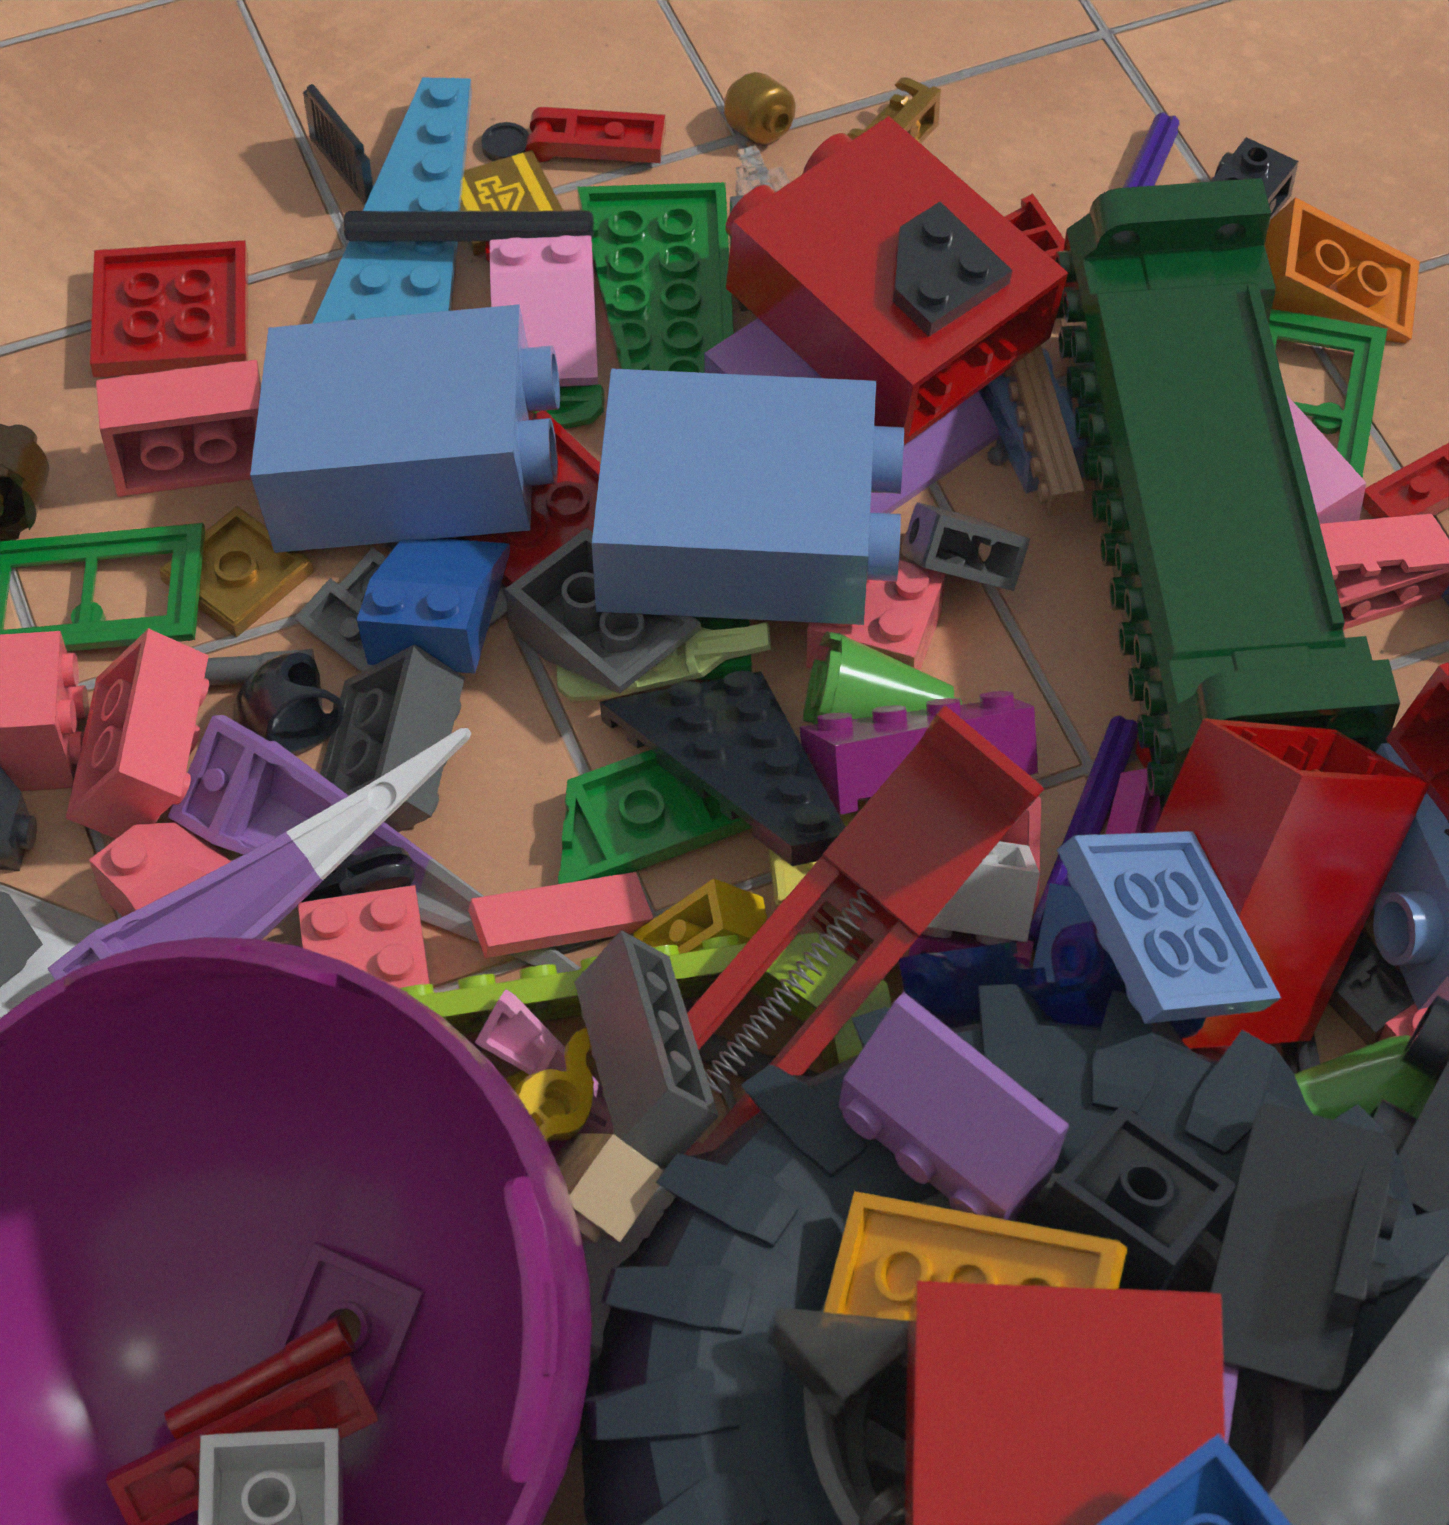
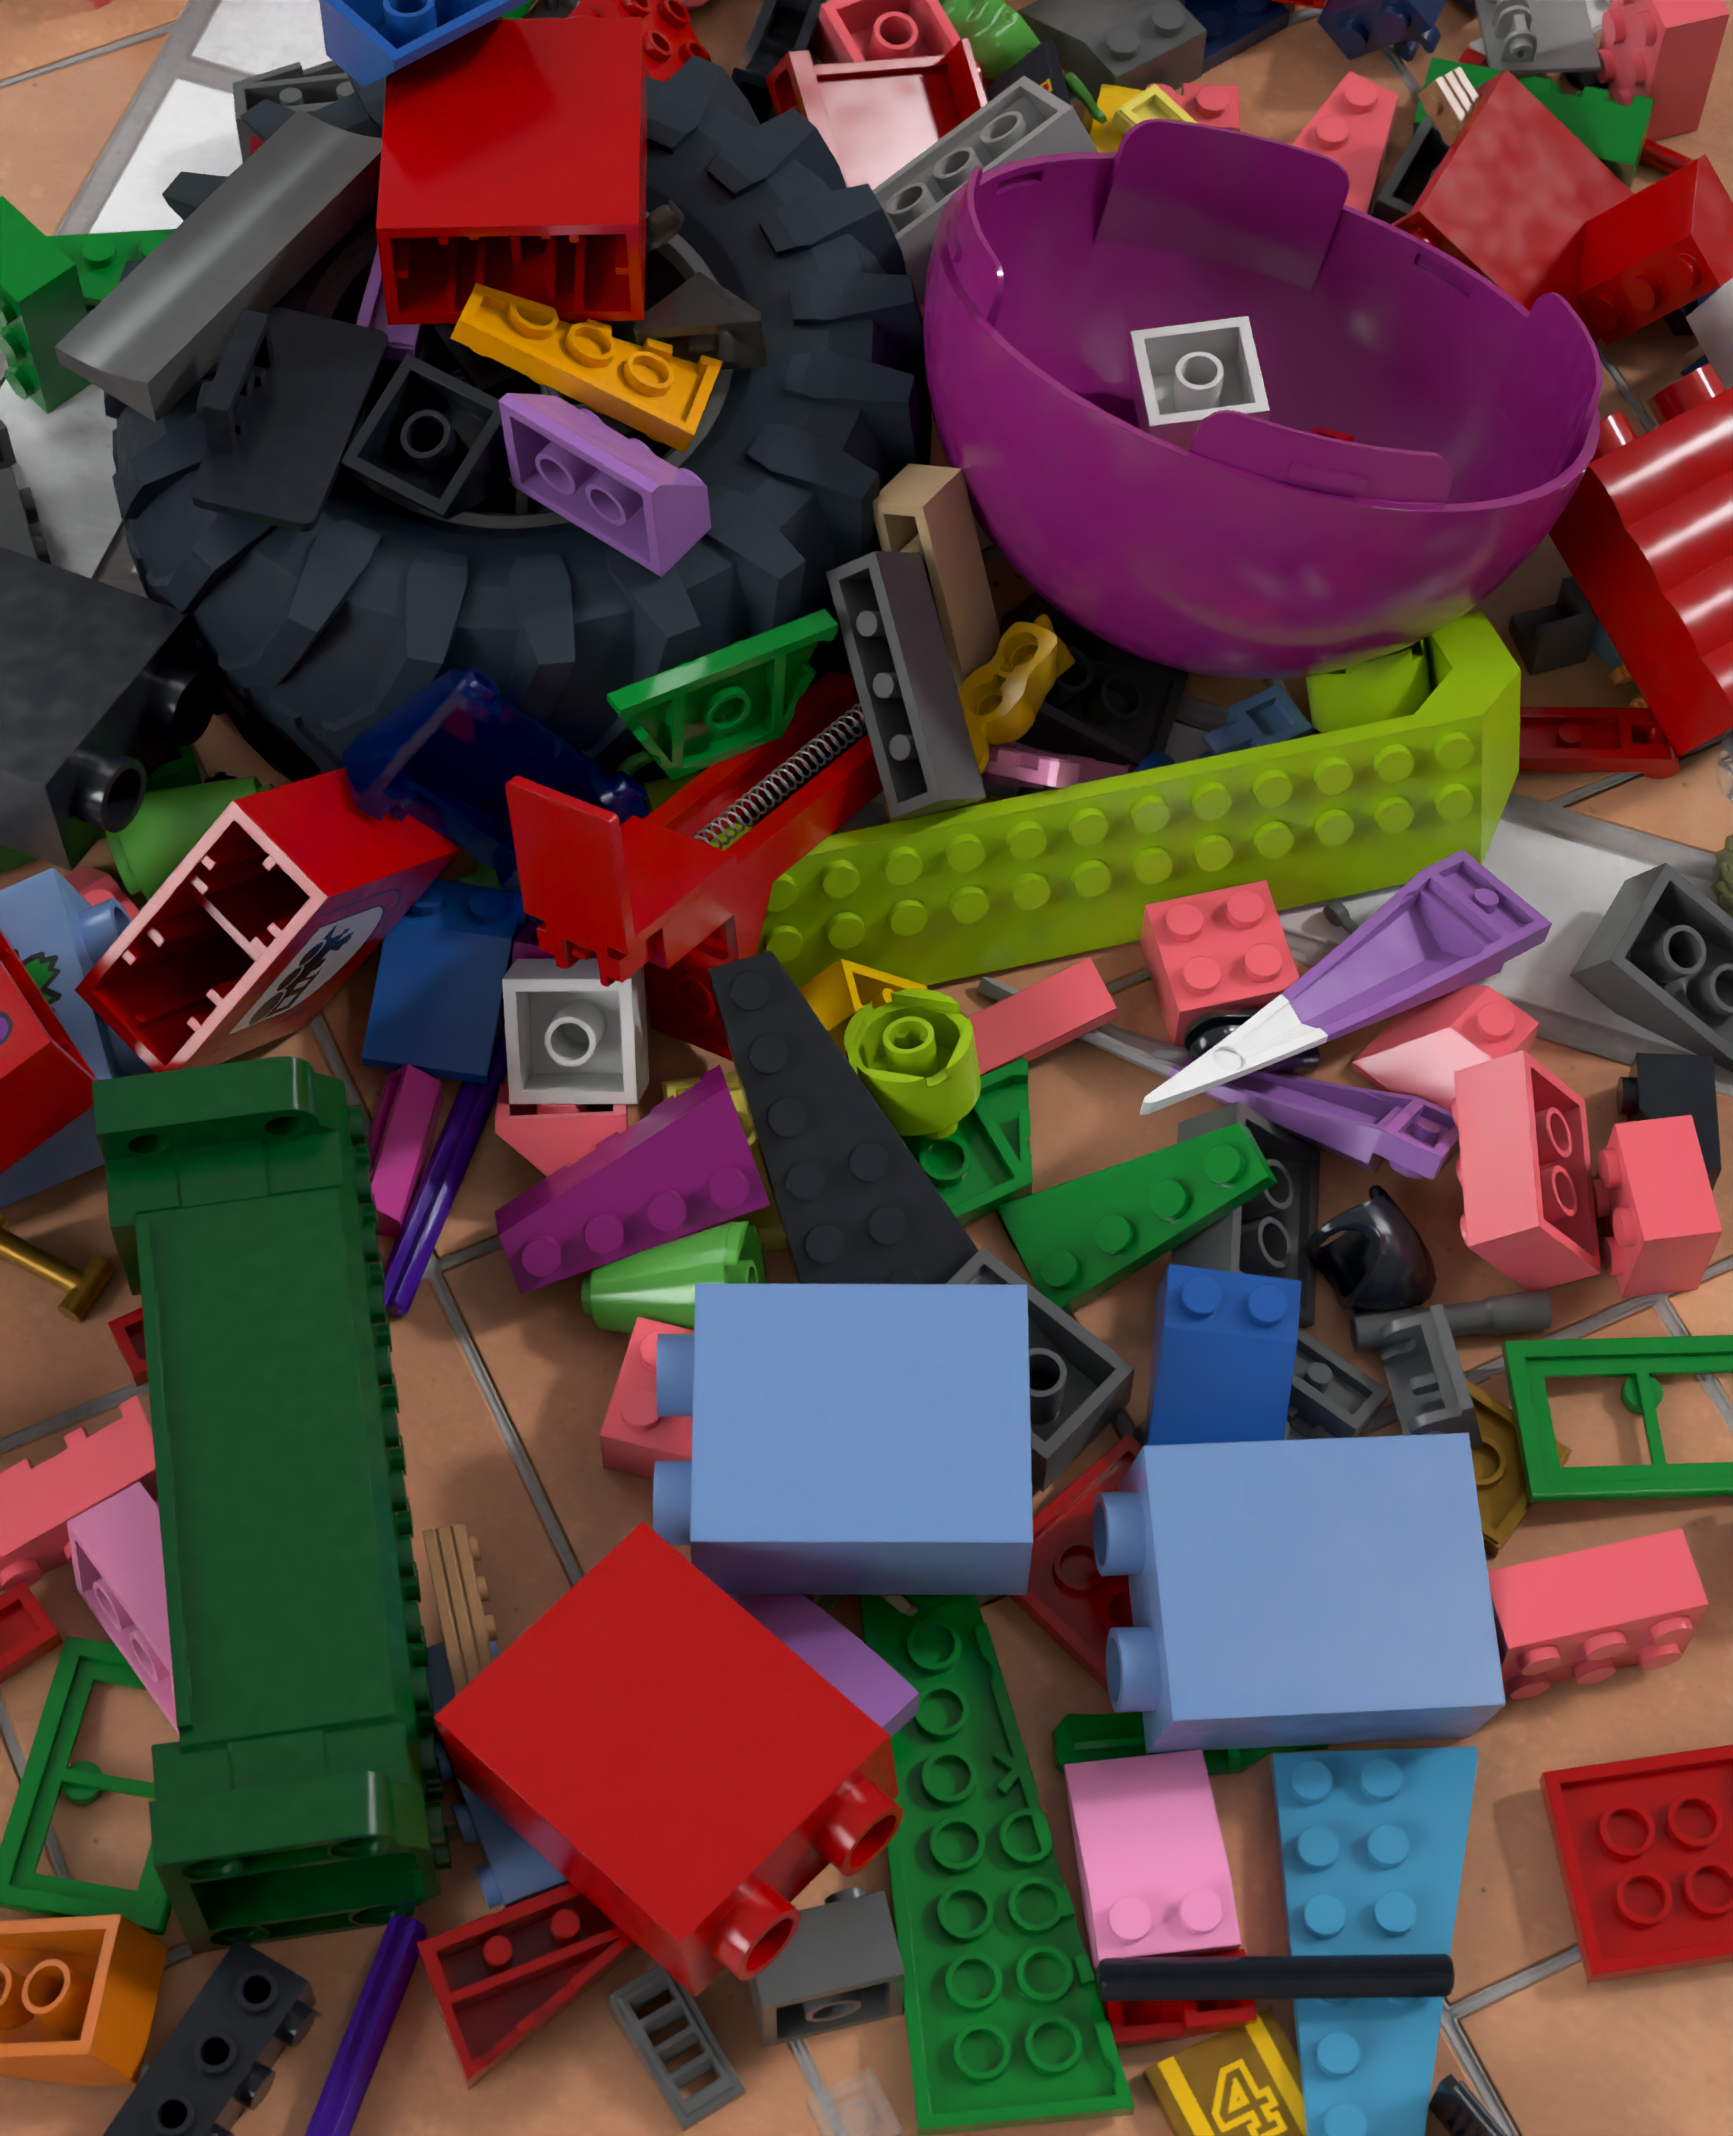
camera: 175 degrees right, 5 degrees up
black plate [892,202,1013,337] -> none
dark grey torso [901,502,1030,591] -> none
medium blue plate [1057,831,1281,1024] -> none
none -> green wing [607,609,838,781]
none -> lime brick [844,989,981,1140]
none -> green wing [996,1122,1278,1315]
none -> dark grey hinge [1379,1303,1483,1449]

